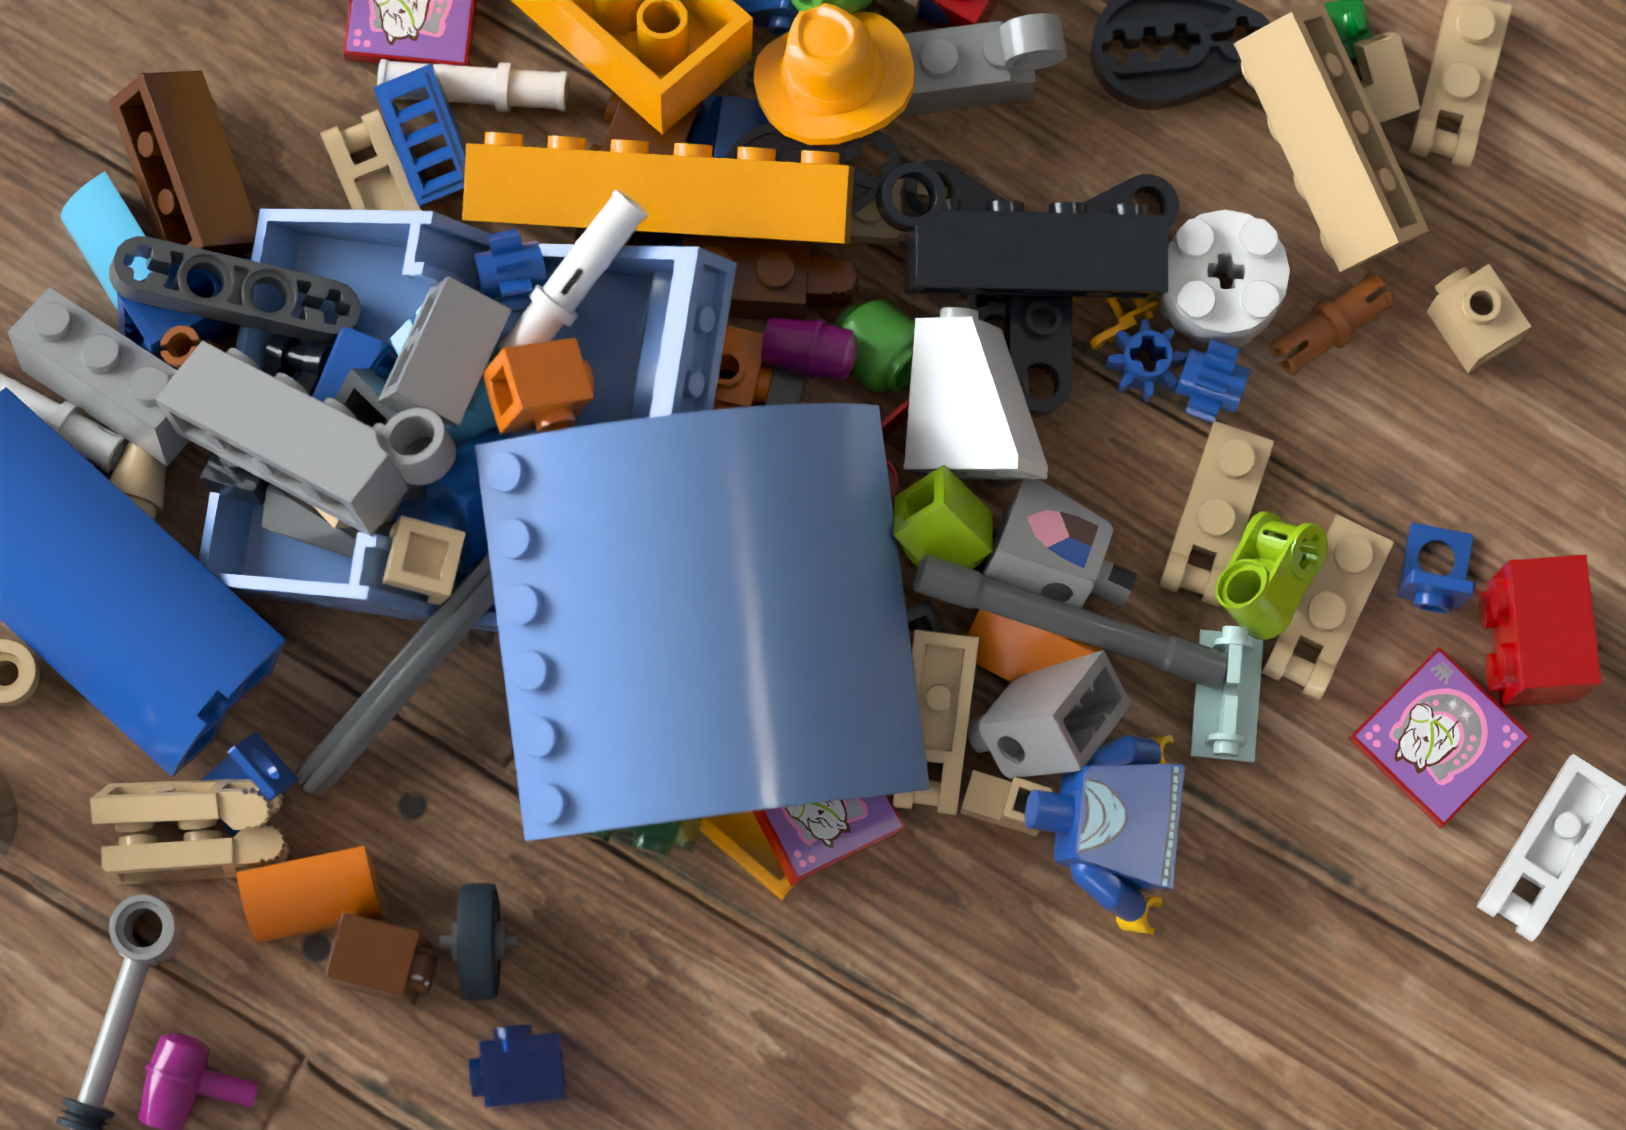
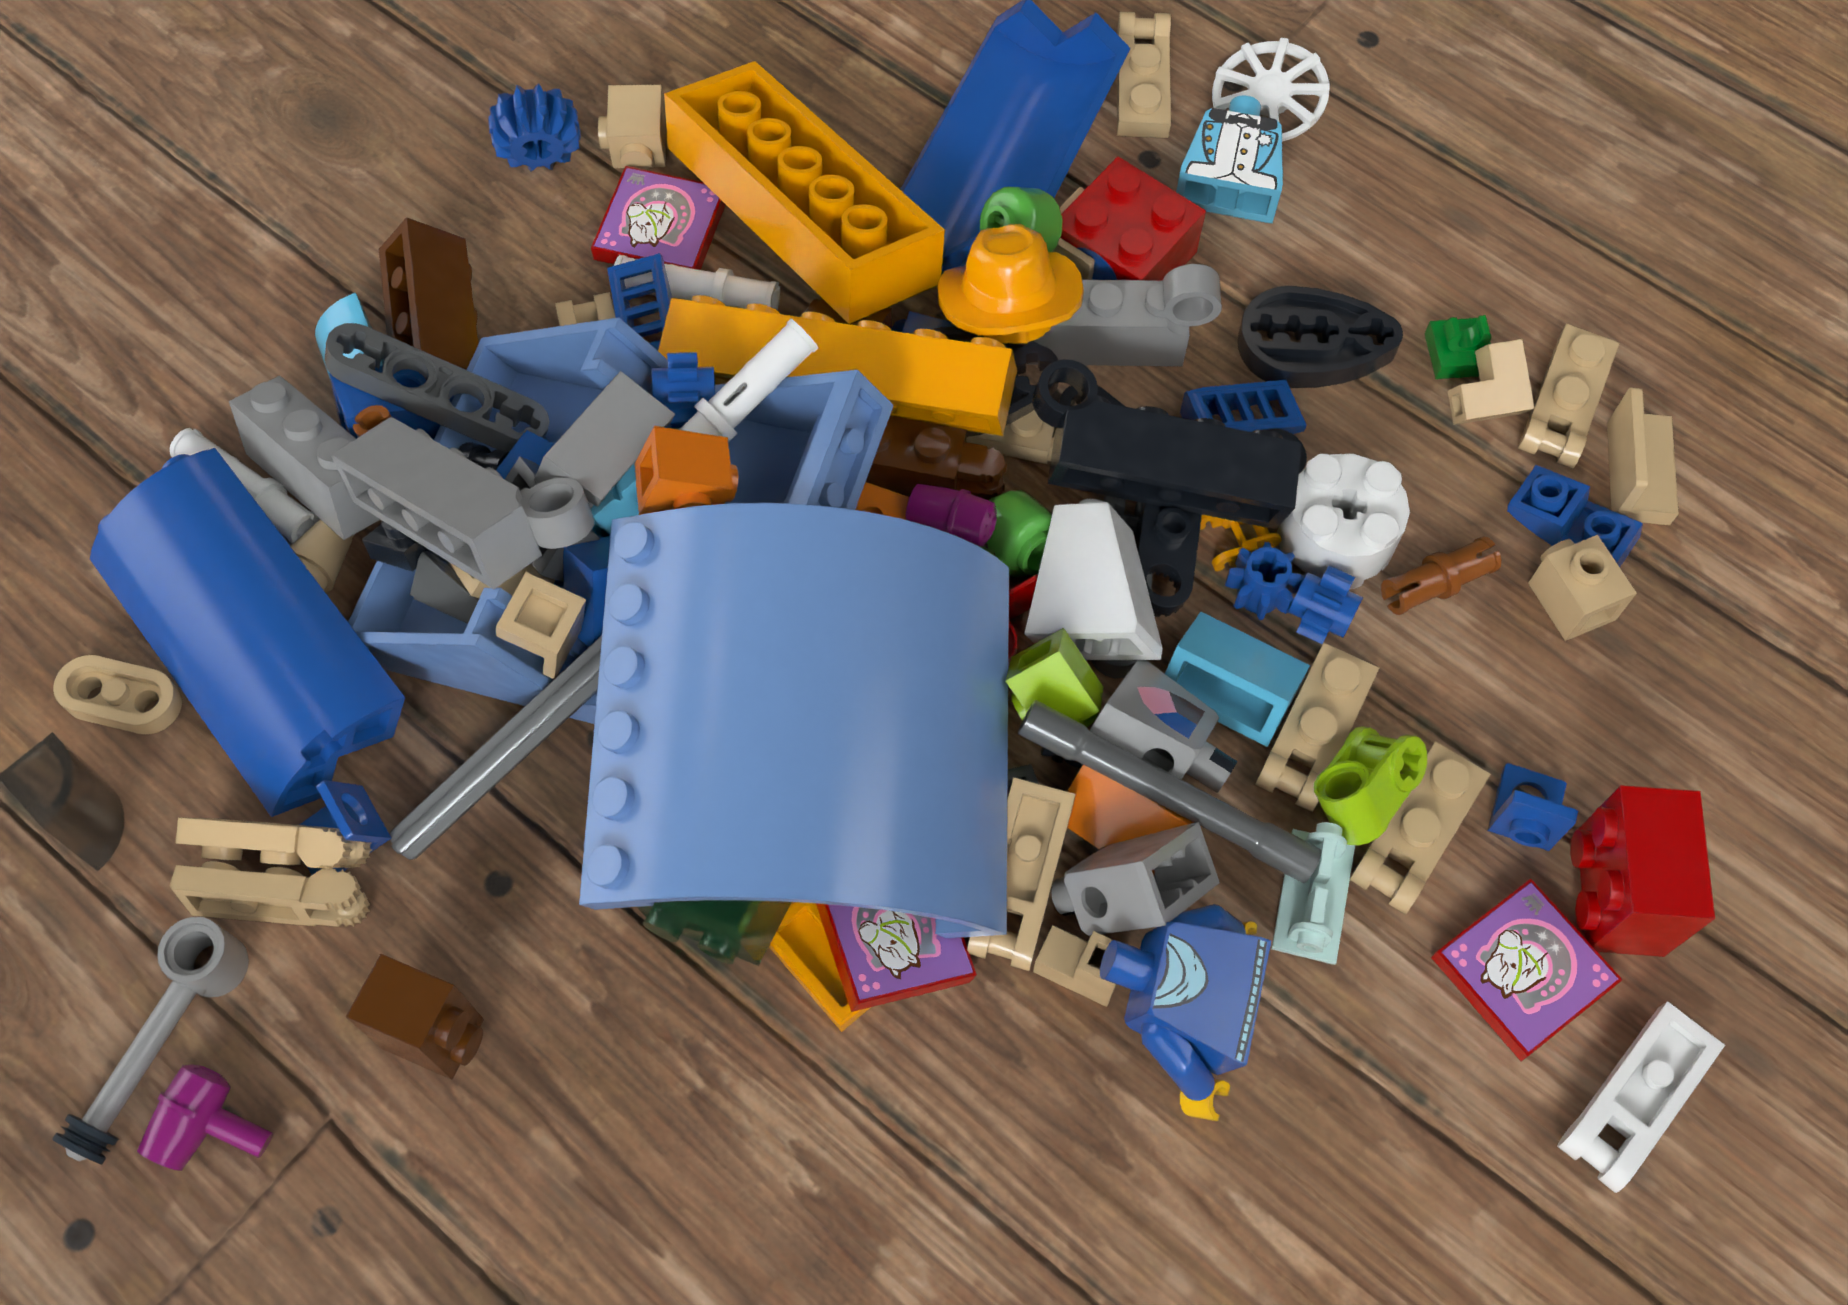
camera: 10 degrees right, 15 degrees down
orange brick [236,846,385,943] -> none
black wheel [440,883,519,1001] -> none
clear blue brick [469,1024,568,1111] -> none
tan brick [1234,3,1429,272] -> none
none -> medium azure brick [1165,612,1310,747]
none -> blue slope [1180,380,1307,434]
none -> blue slope [1507,465,1643,567]
none -> tan panel [1607,387,1679,525]

